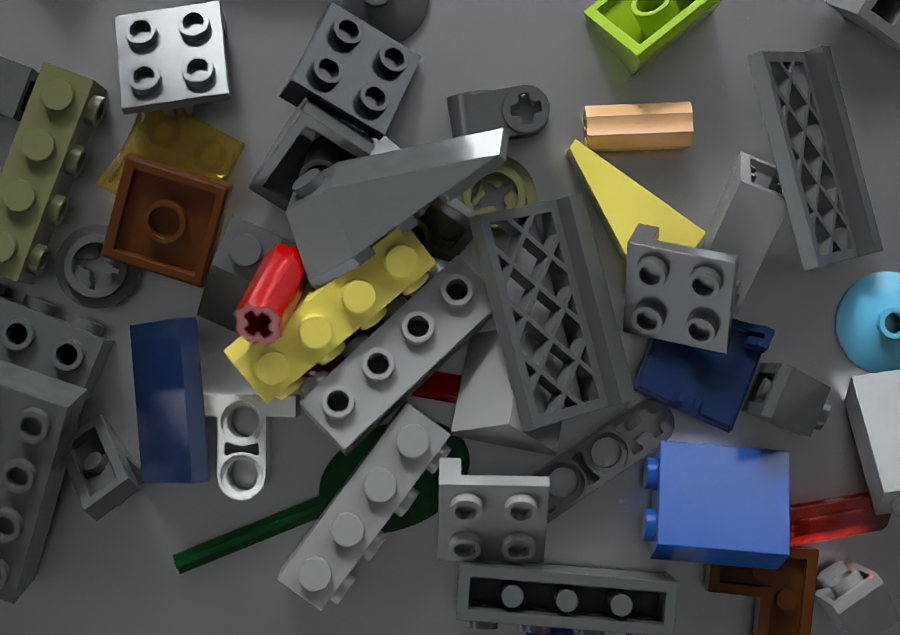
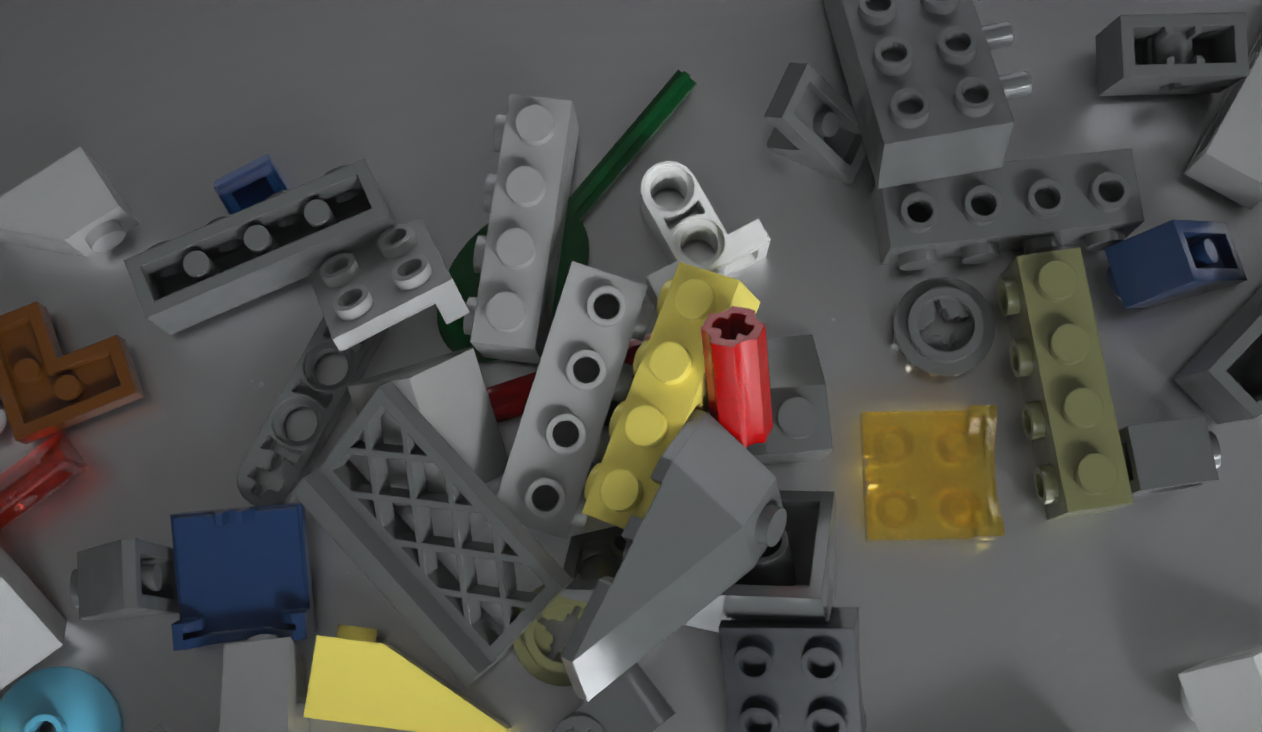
camera: 155 degrees right, 10 degrees down
reddish brown plate [100,152,234,288] -> none
piece [114,1,231,120] -> none
dark blue tile [129,317,210,483] -> none
dark grey piece [623,223,741,354] -> none
blue brick [642,440,790,570] -> none

